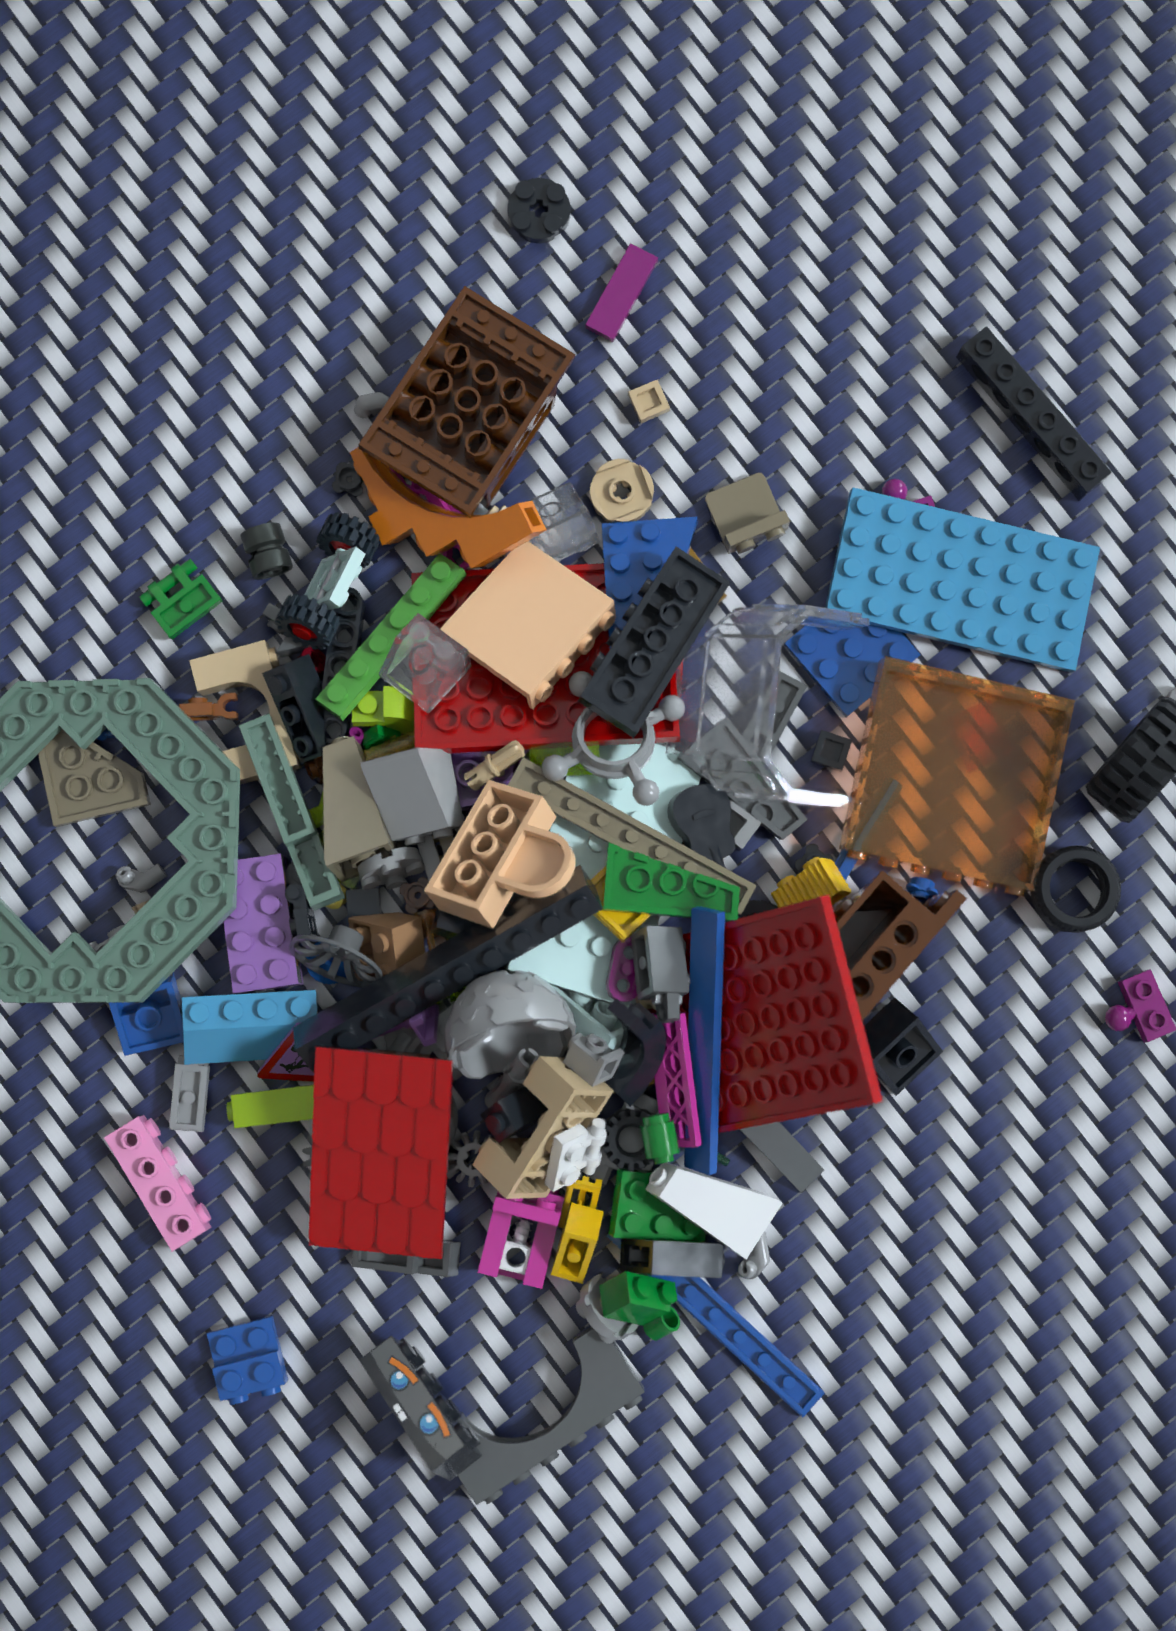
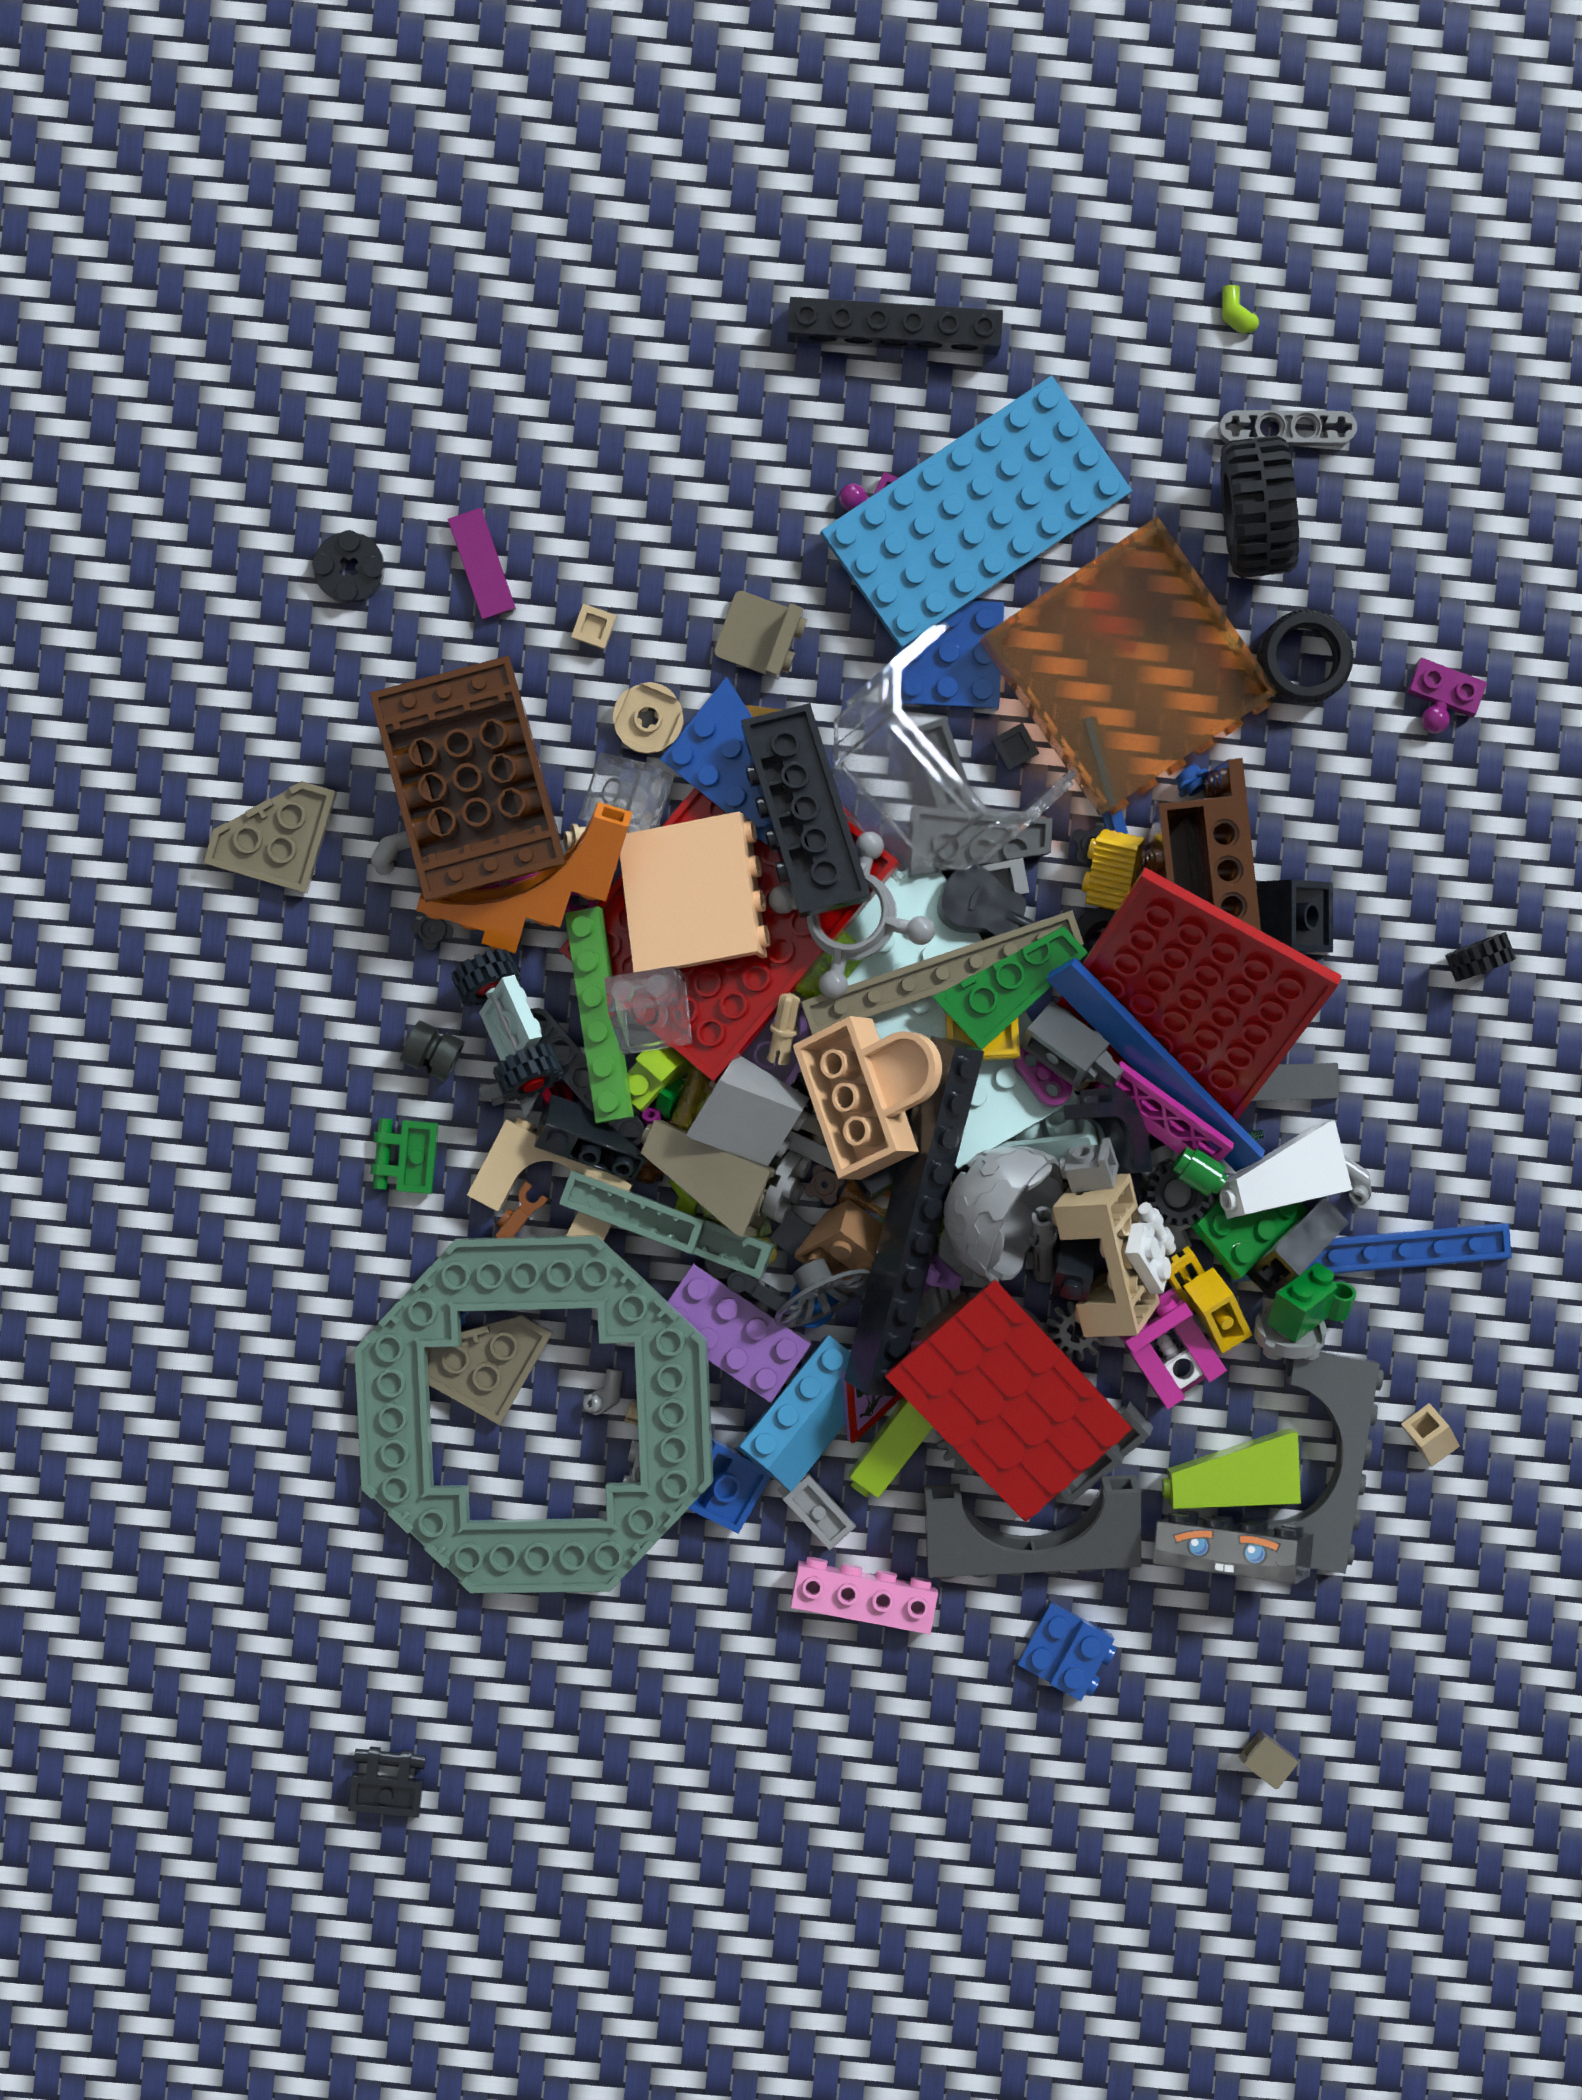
camera: 50 degrees left, 5 degrees up
none -> dark tan plate [203,781,337,894]
none -> dark grey arch [924,1474,1141,1579]
none -> lime slope [1162,1428,1301,1509]
none -> dark tan panel [1238,1729,1299,1789]
none -> tan brick [1401,1403,1460,1467]
none -> black tyre [1445,932,1516,982]

